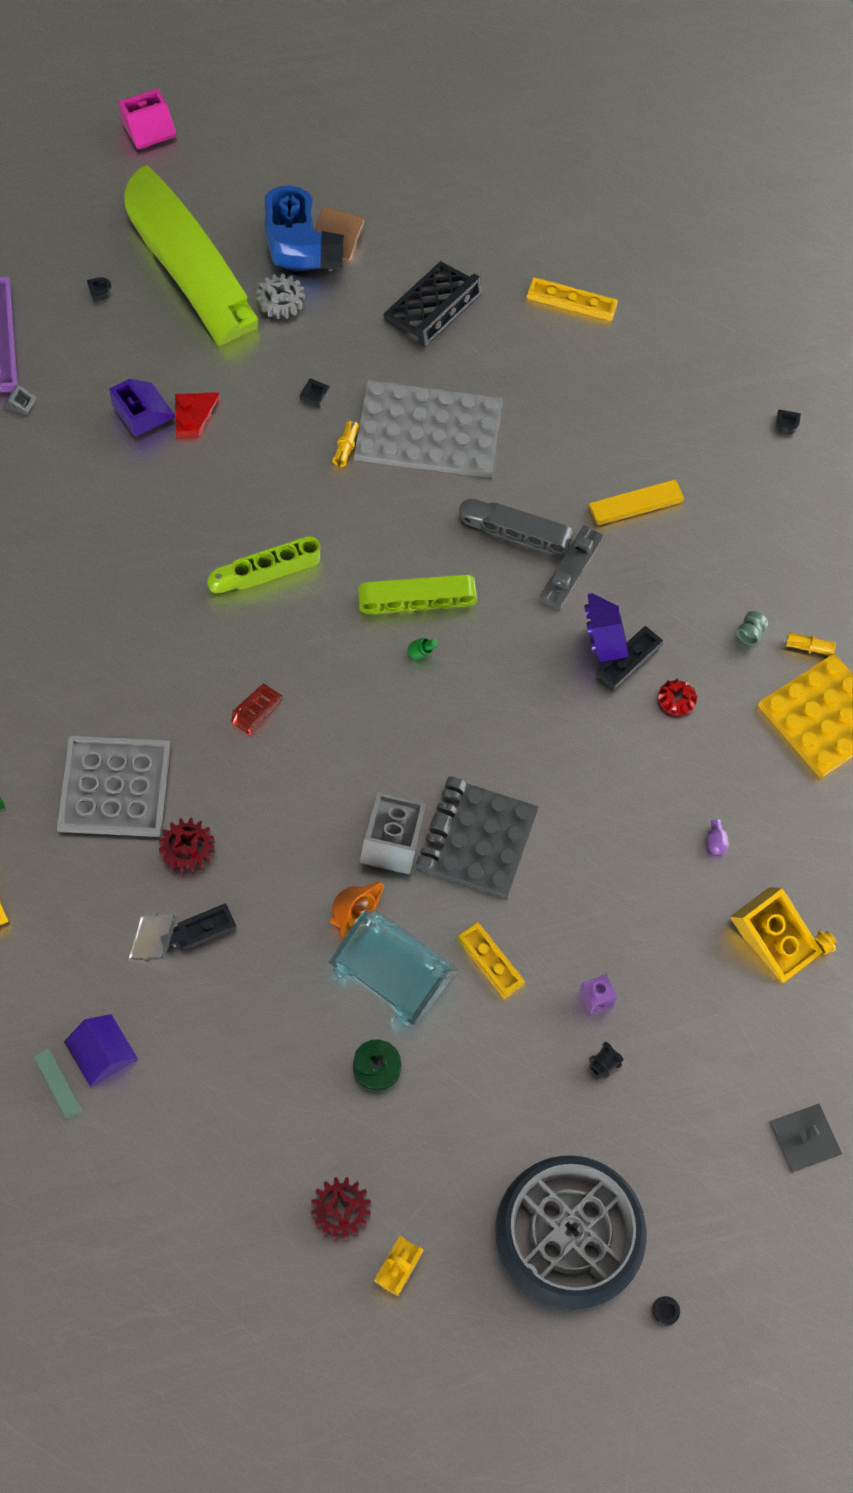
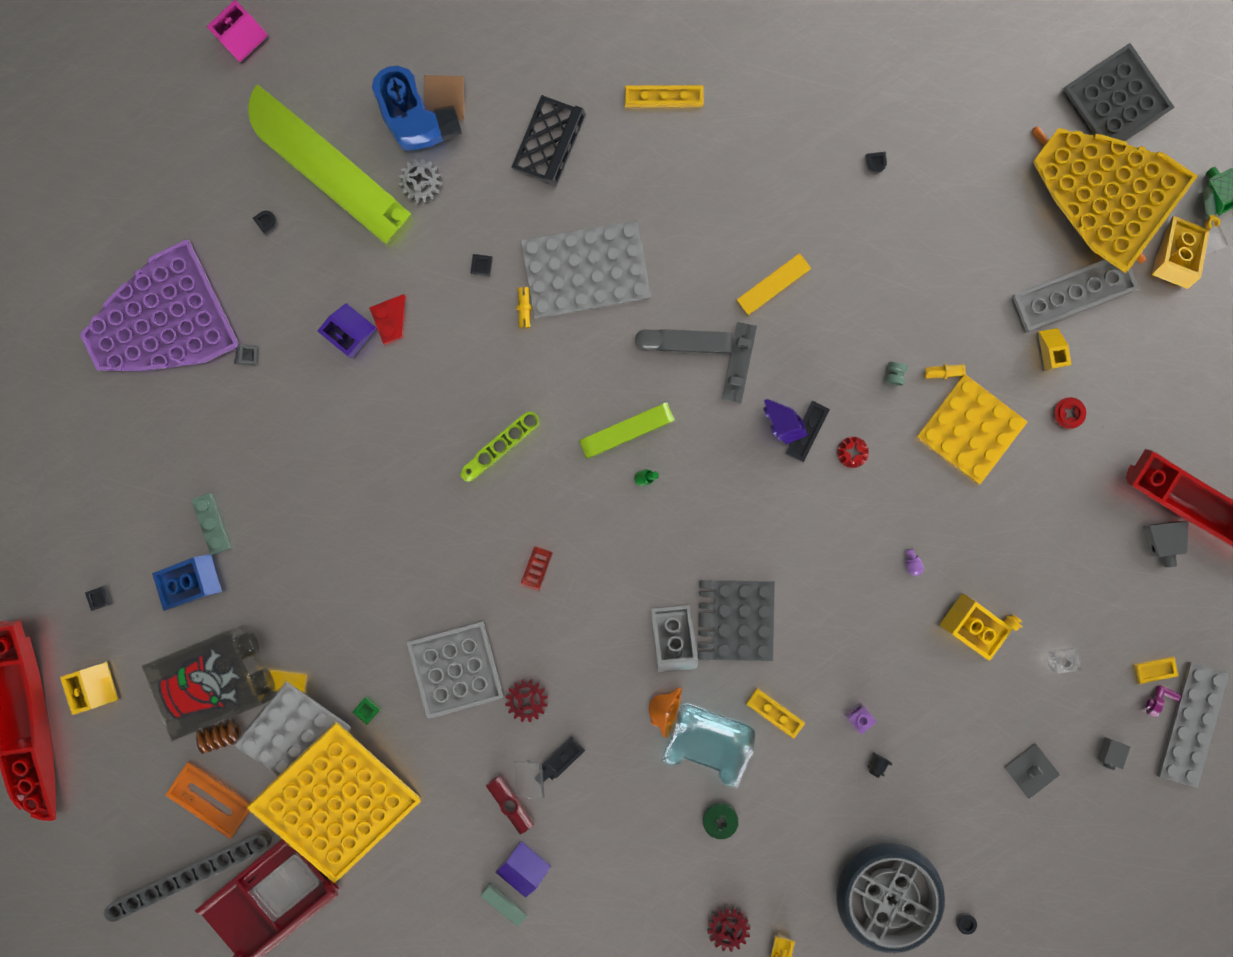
camera: 10 degrees left, 25 degrees up
none -> dark red piece [486,775,534,835]

